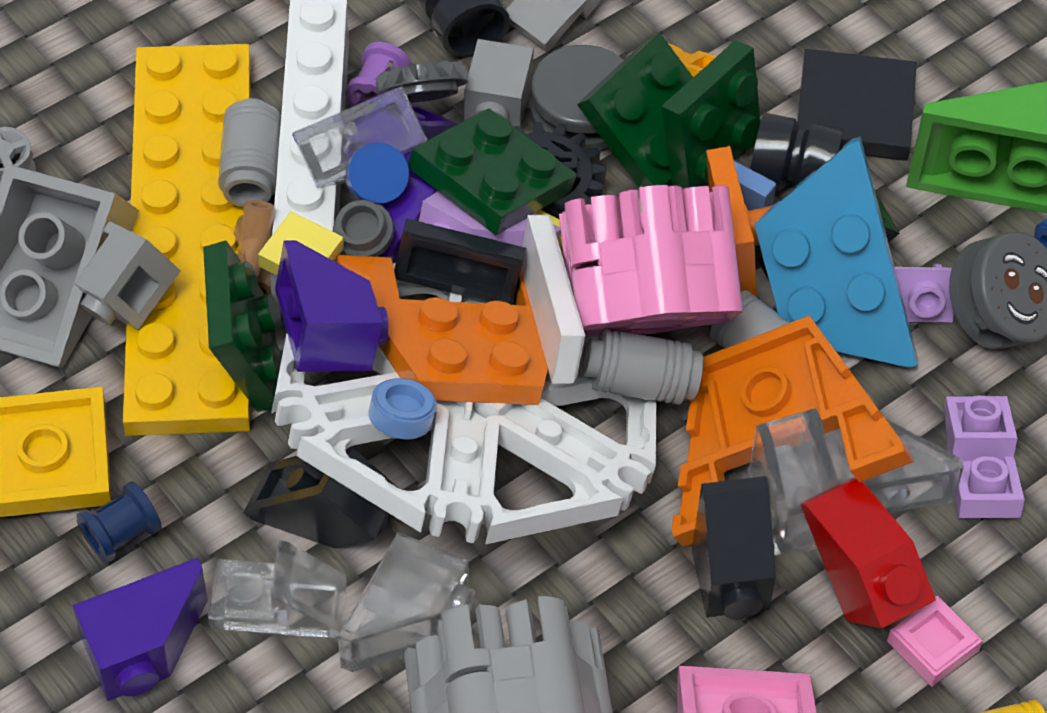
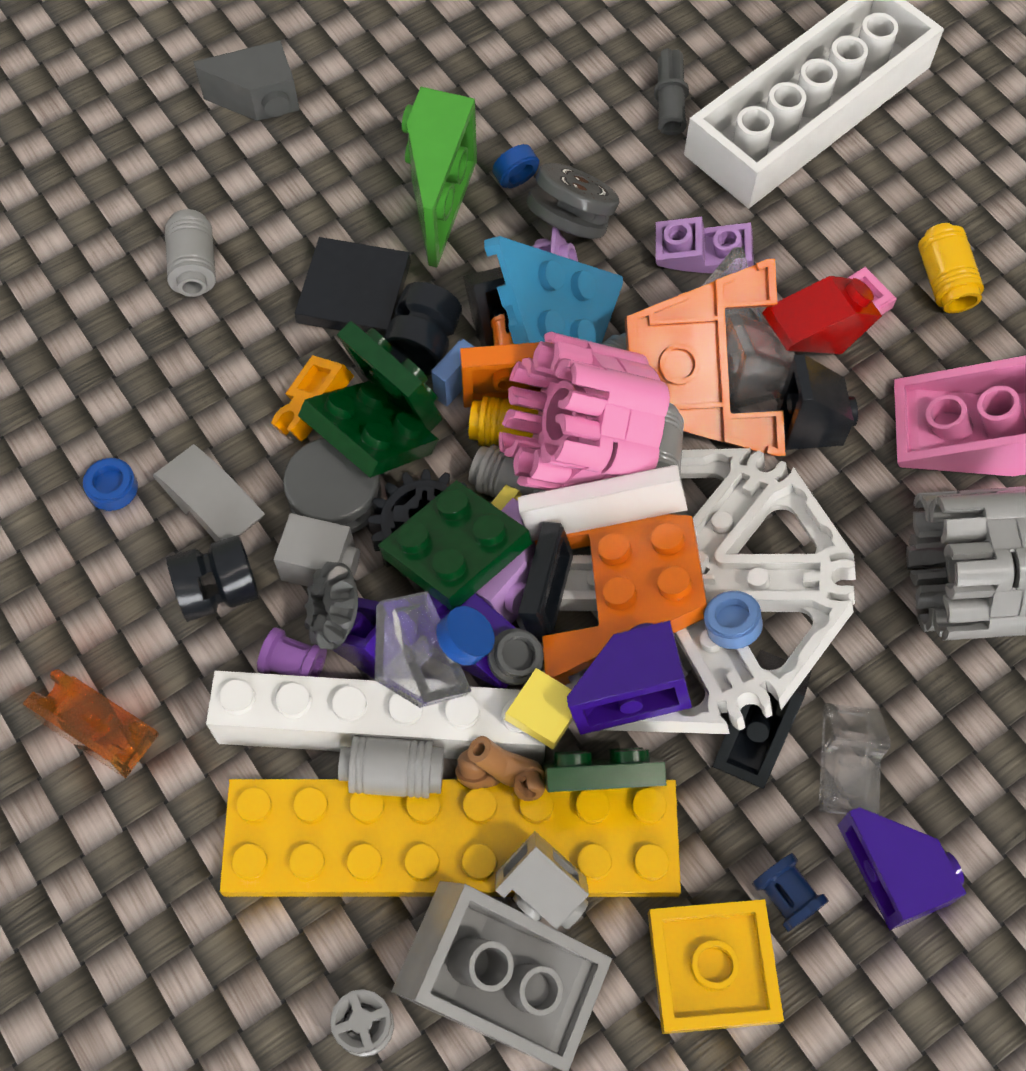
camera: 85 degrees left, 10 degrees up
clear slope [338,532,475,672] -> none

